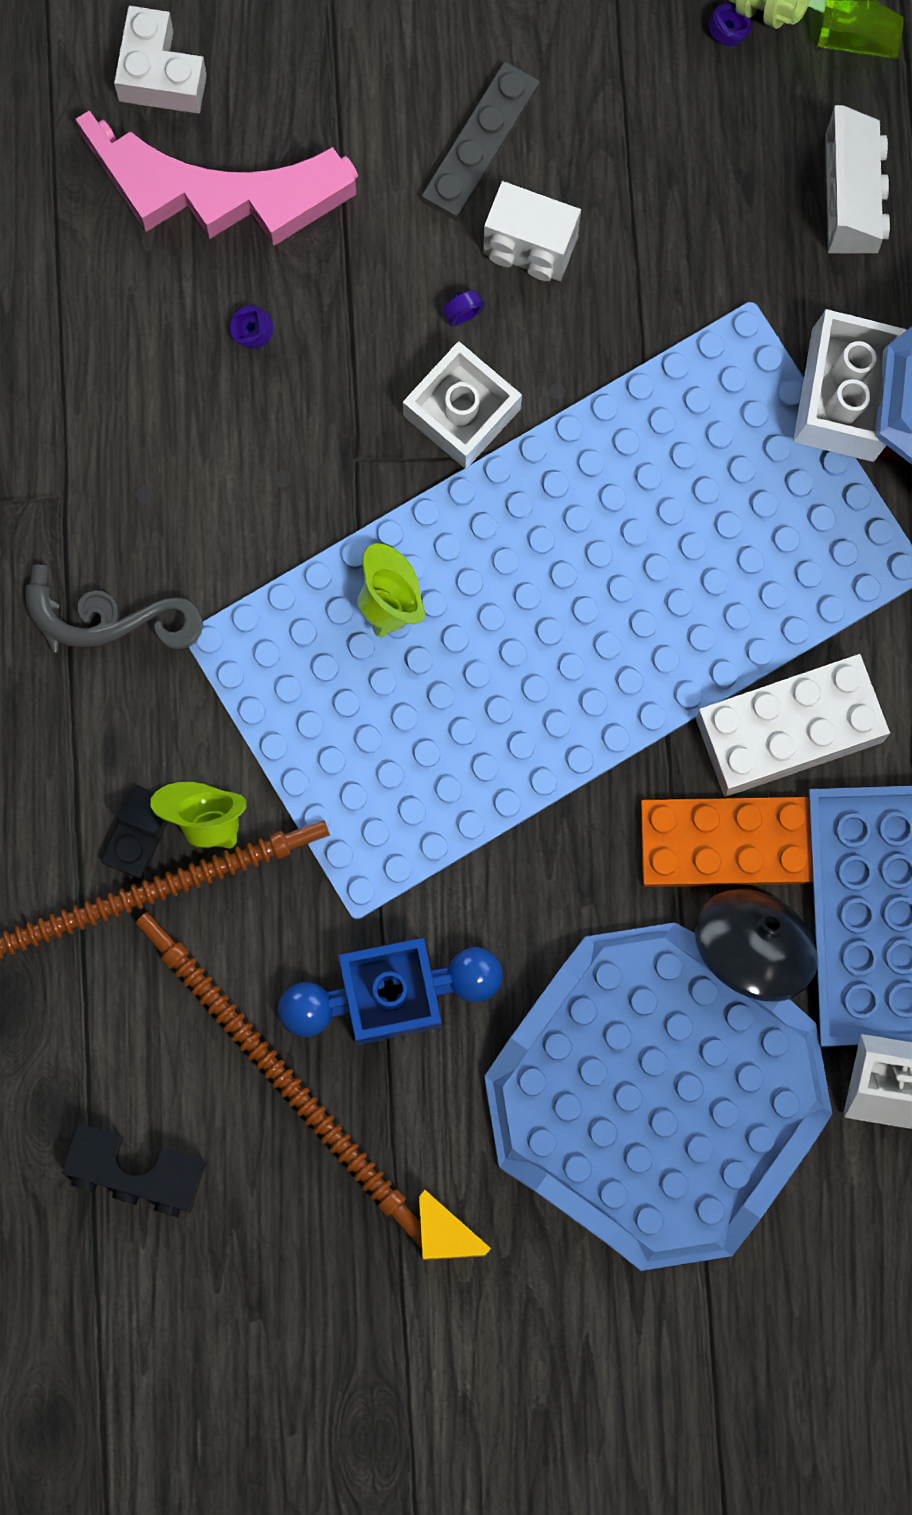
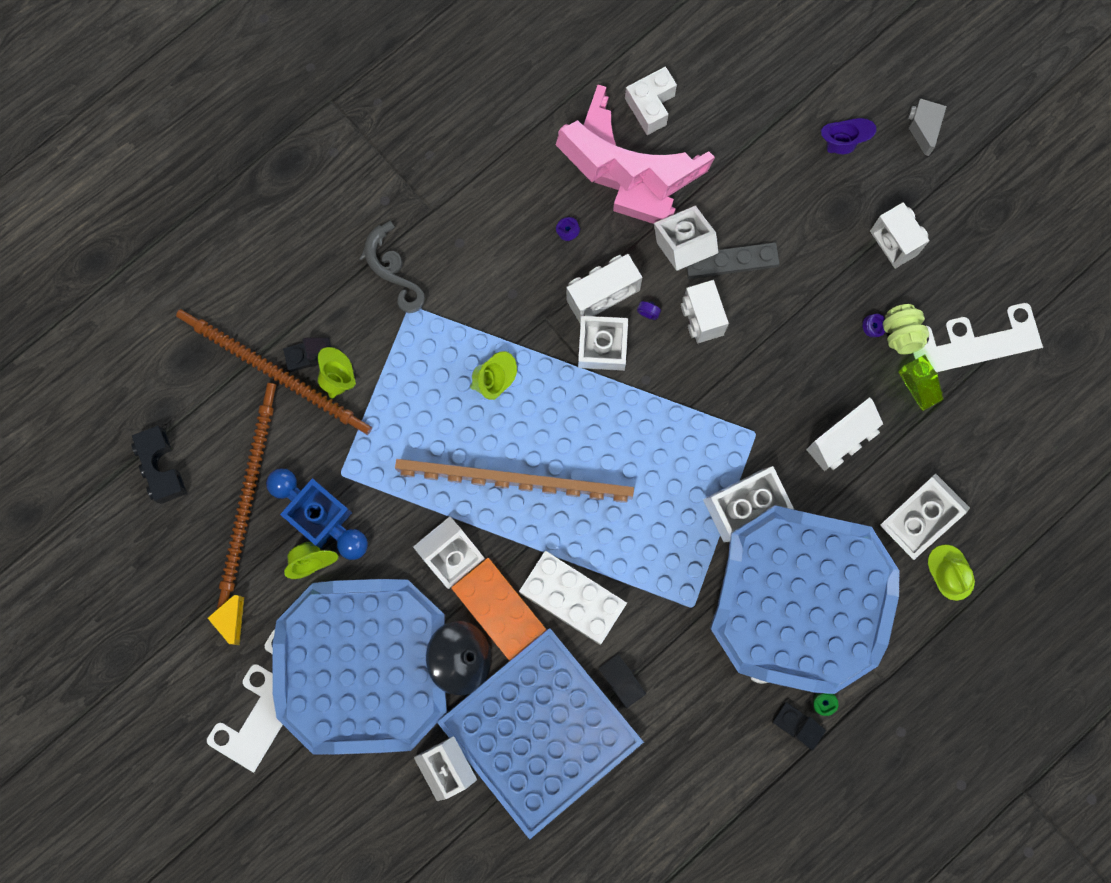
camera: 55 degrees right, 0 degrees up
none -> white piece [207,630,283,773]
none -> lime piece [284,542,338,579]
none -> medium nougat plate [395,459,634,503]
none -> white slope [413,517,485,589]
none -> bright pink arch [555,120,715,201]
none -> white brick [567,254,642,323]
none -> white brick [654,206,718,271]

